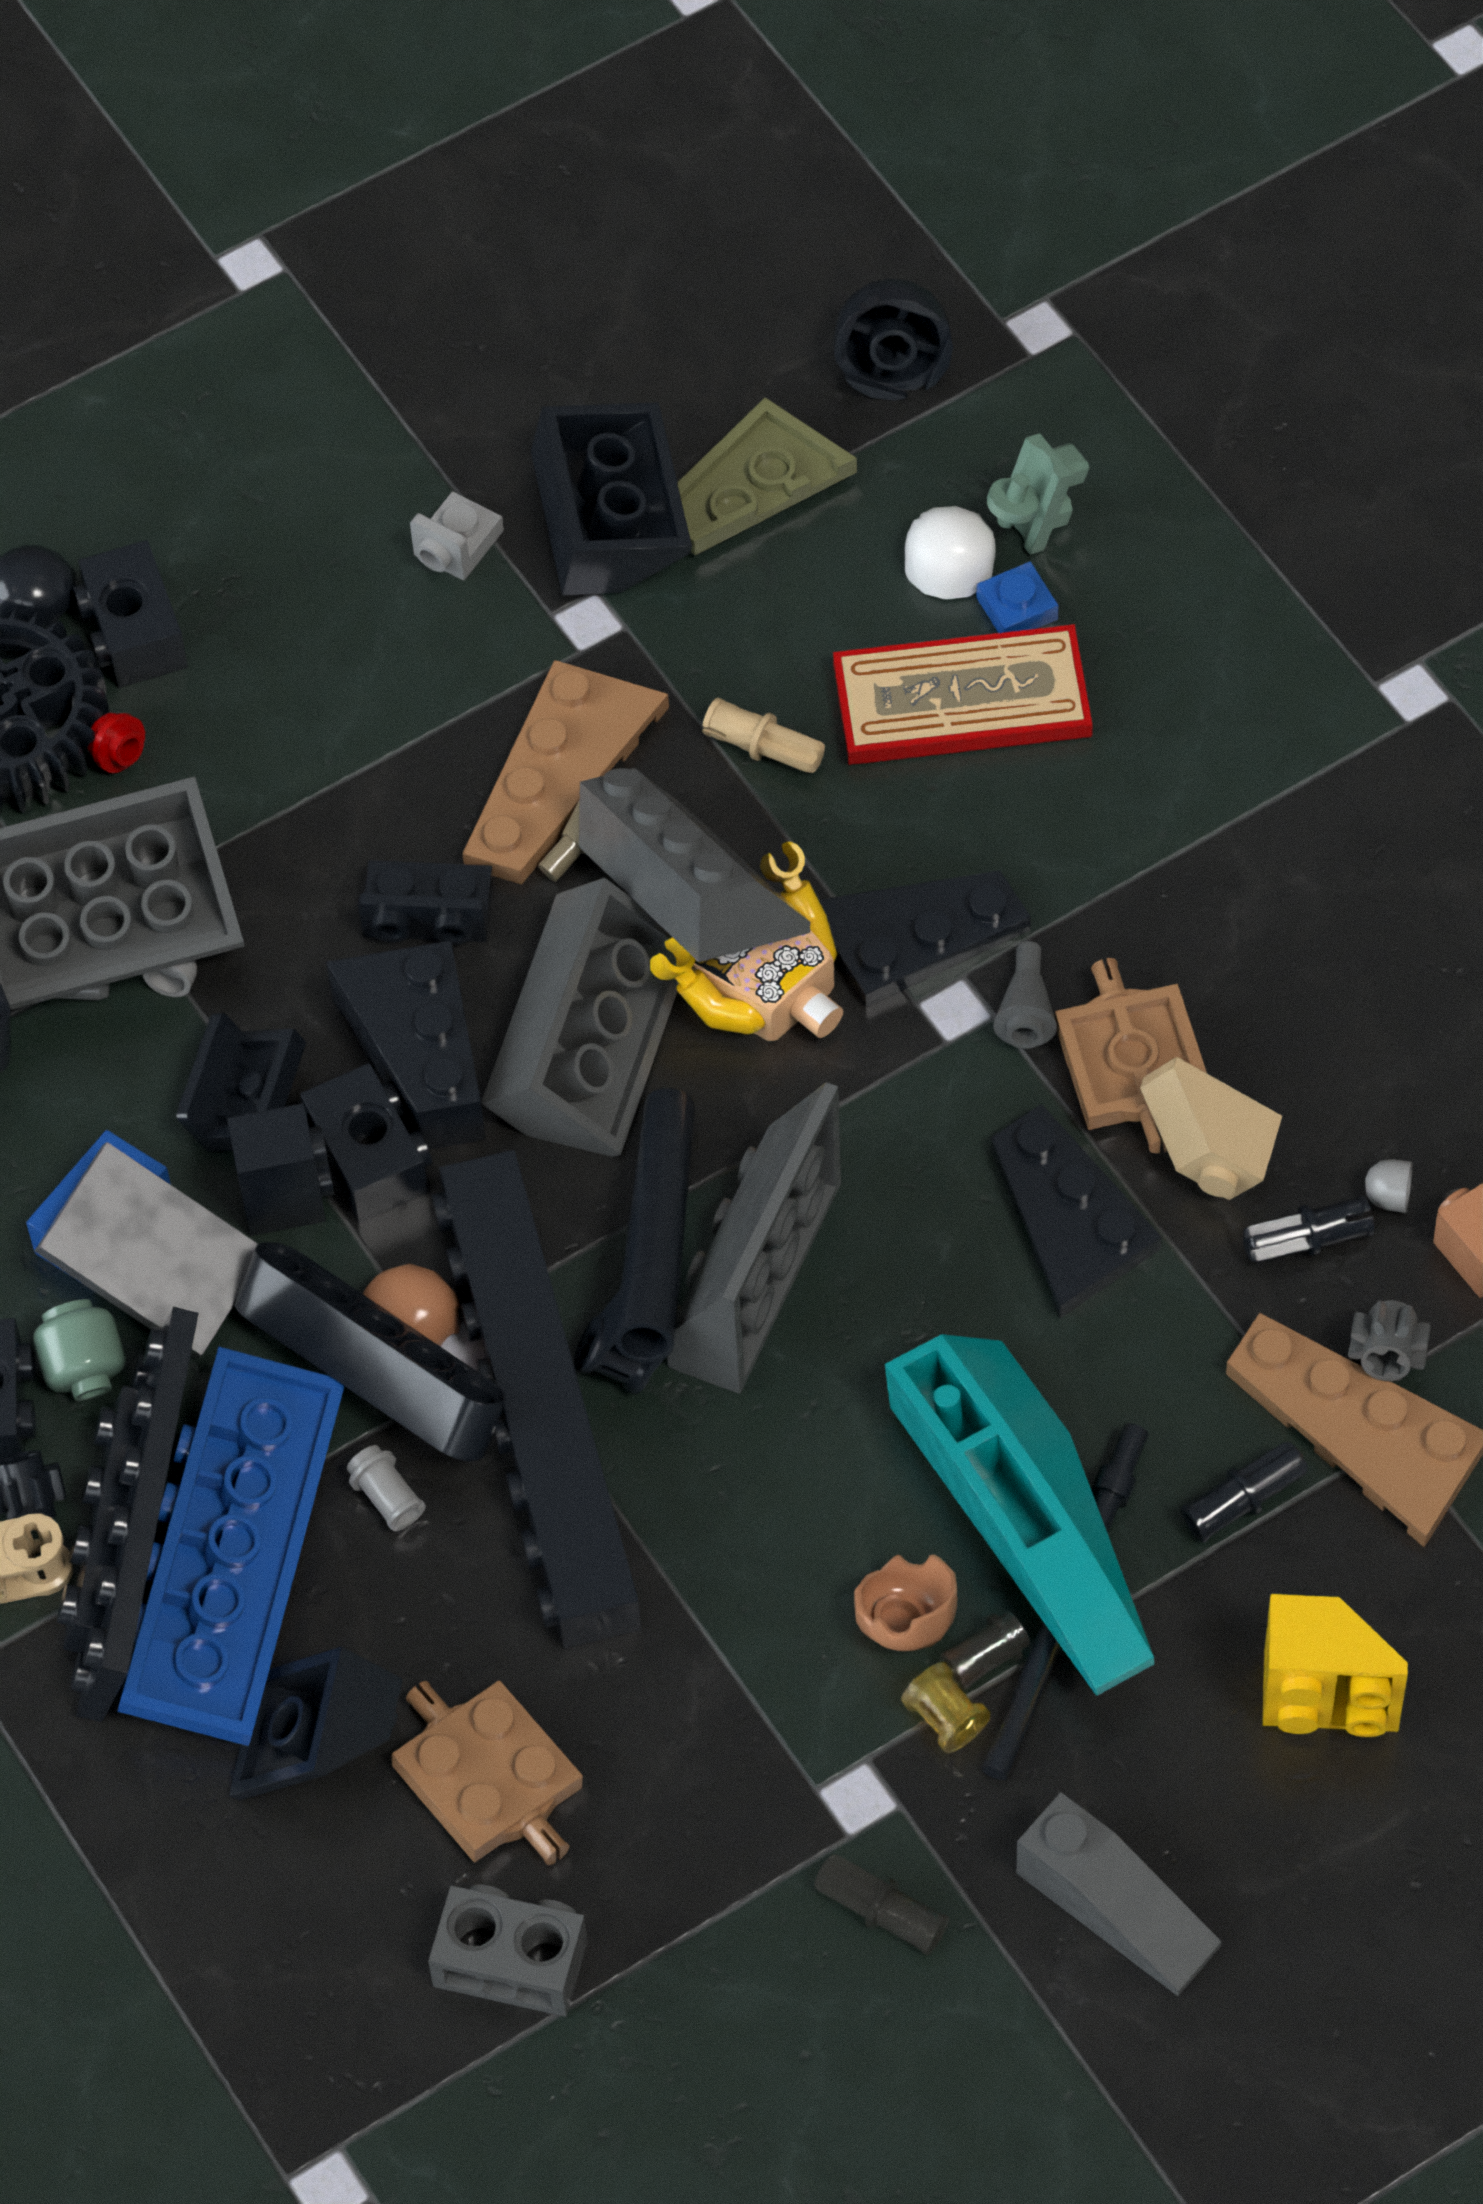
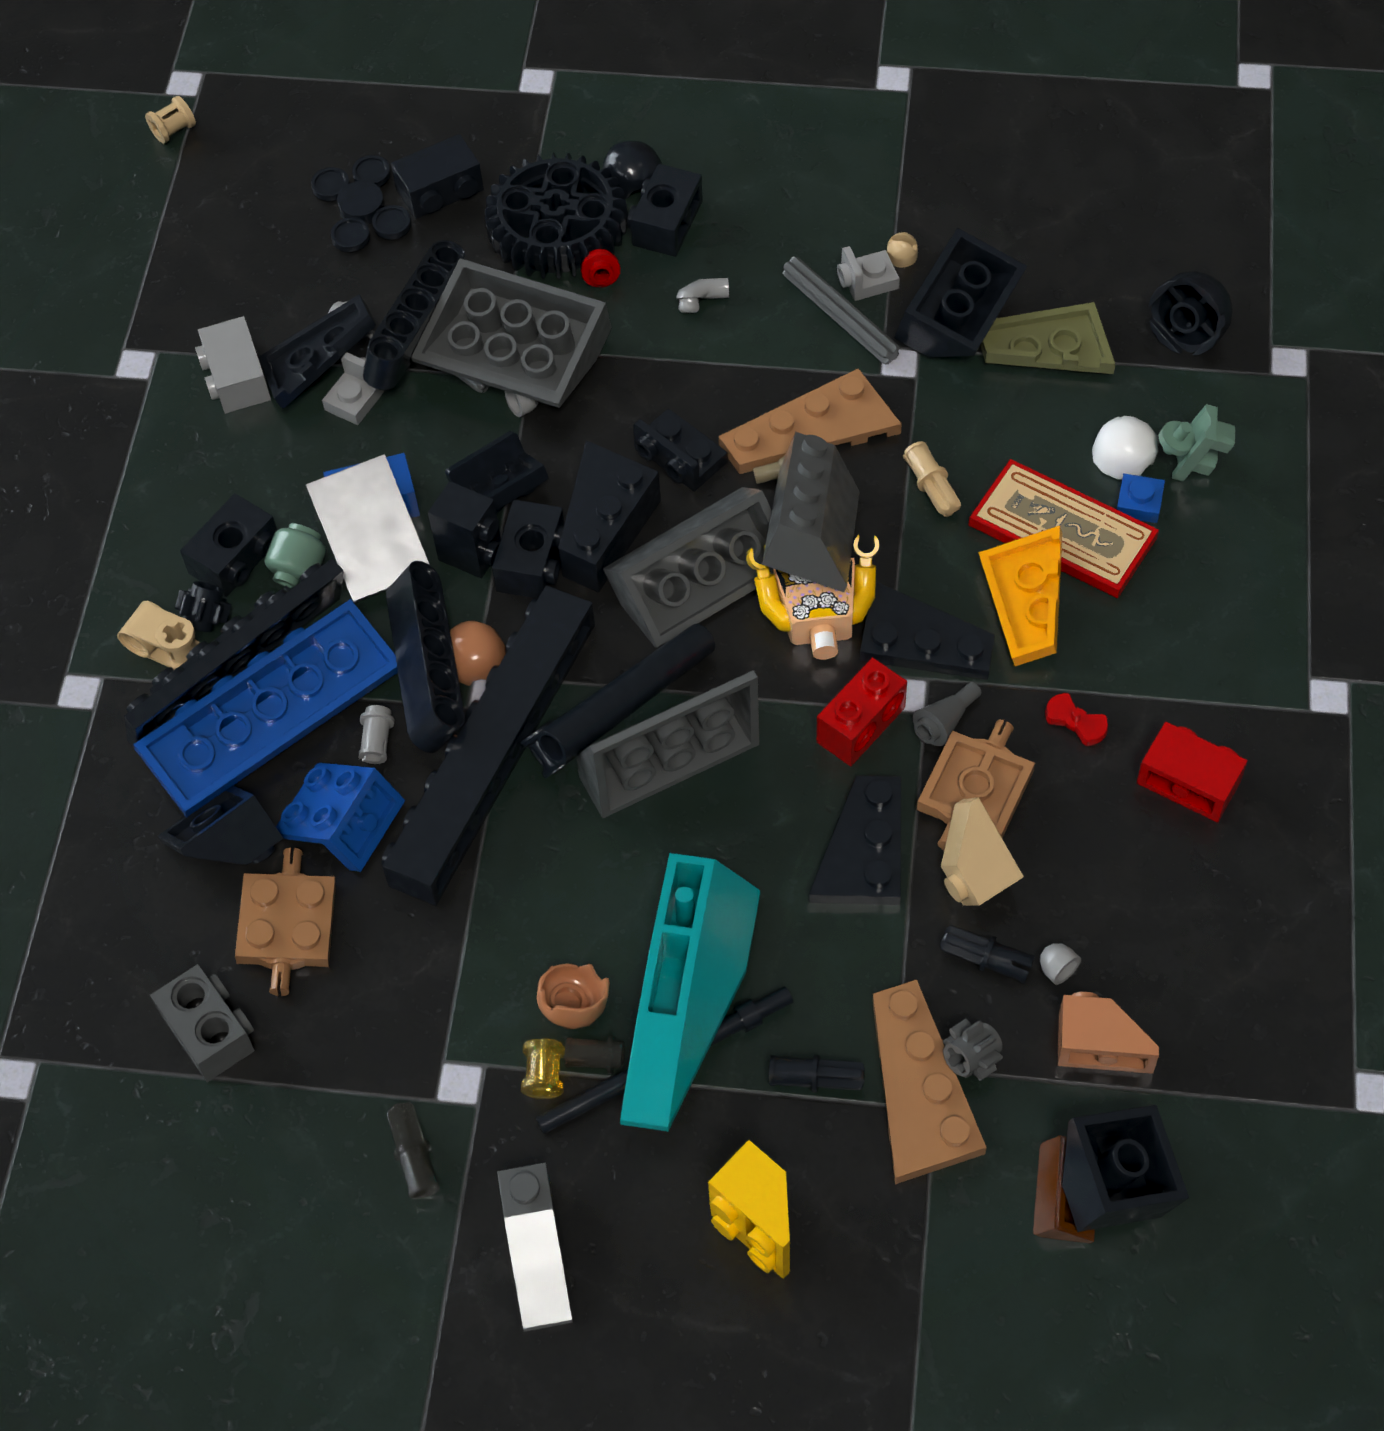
camera: 40 degrees right, 0 degrees up
none -> blue bracket [276,763,405,872]
none -> light grey arm [676,278,729,313]
none -> dark grey axle [783,257,899,364]
none -> red brick [817,657,907,767]
none -> tan hinge [887,232,918,268]
none -> light orange wing [978,526,1063,666]
none -> red piece [1045,693,1108,746]
none -> red brick [1136,721,1248,823]

